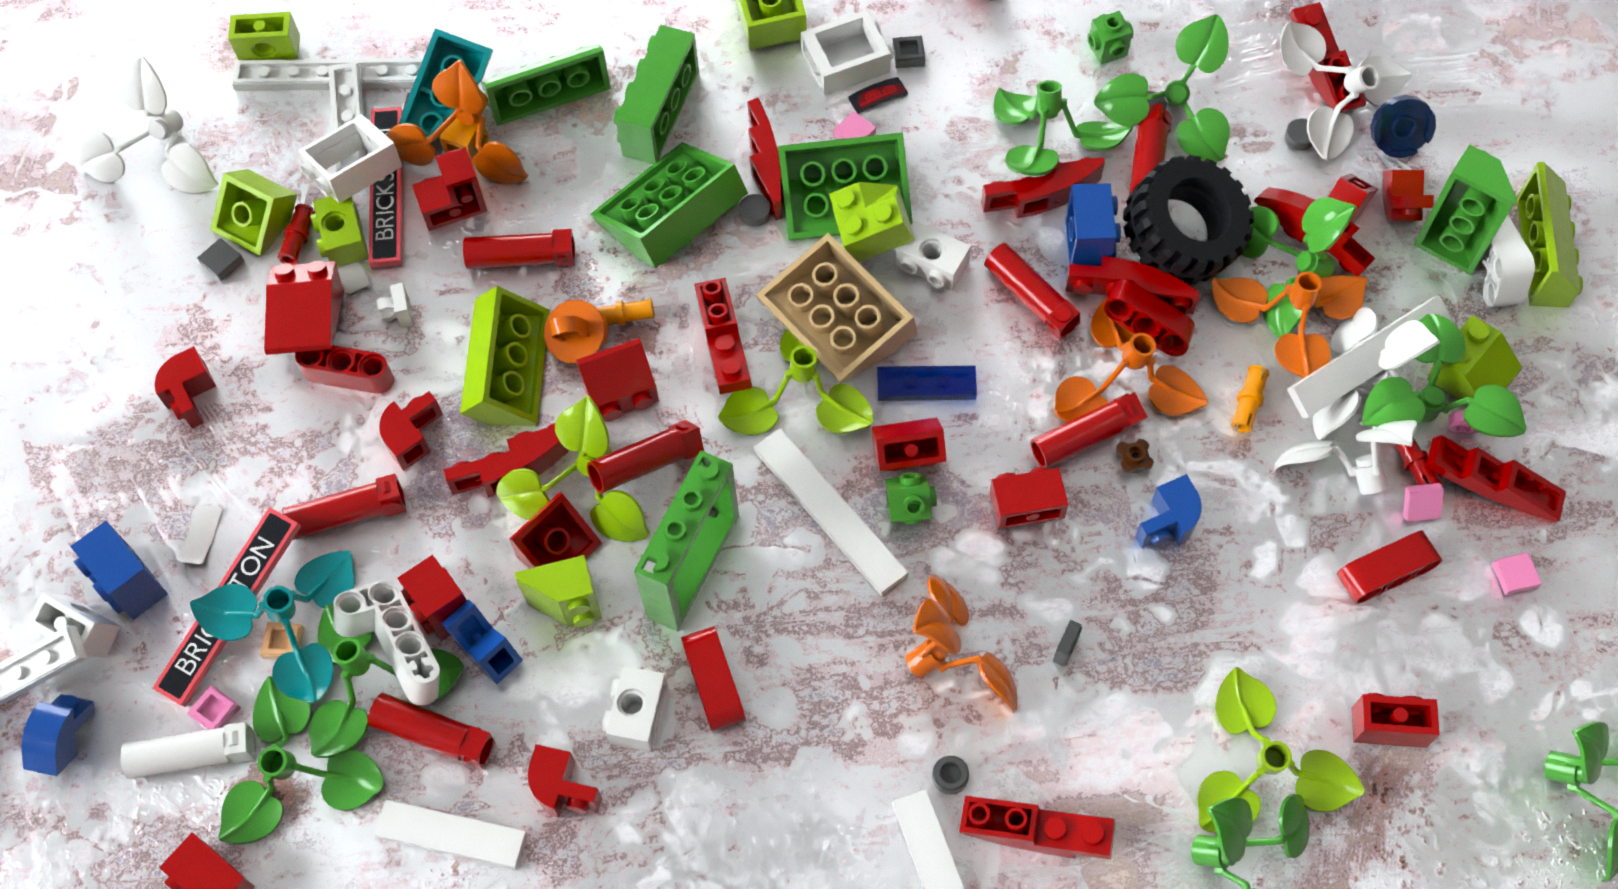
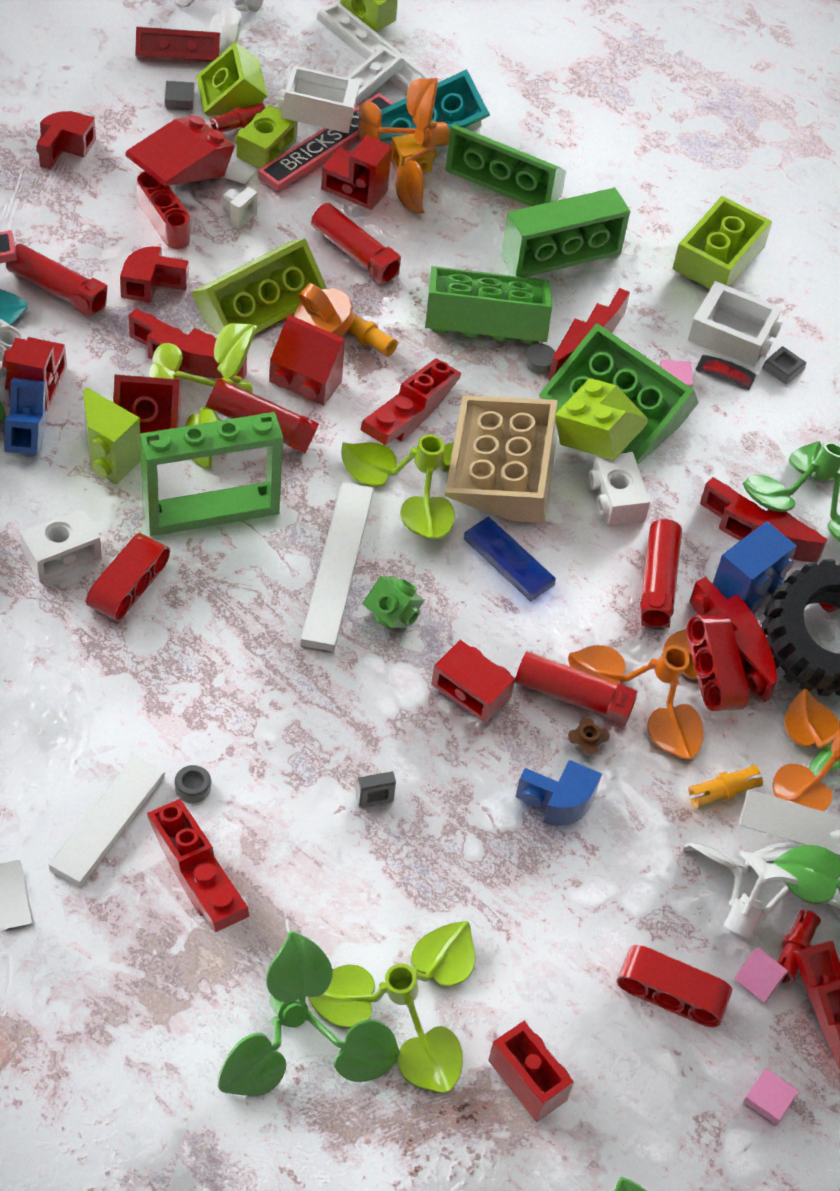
camera: 40 degrees right, 10 degrees down
red brick [871,417,947,471] -> none
orange plant [905,574,1017,713] -> none
none -> red plate [135,27,220,62]

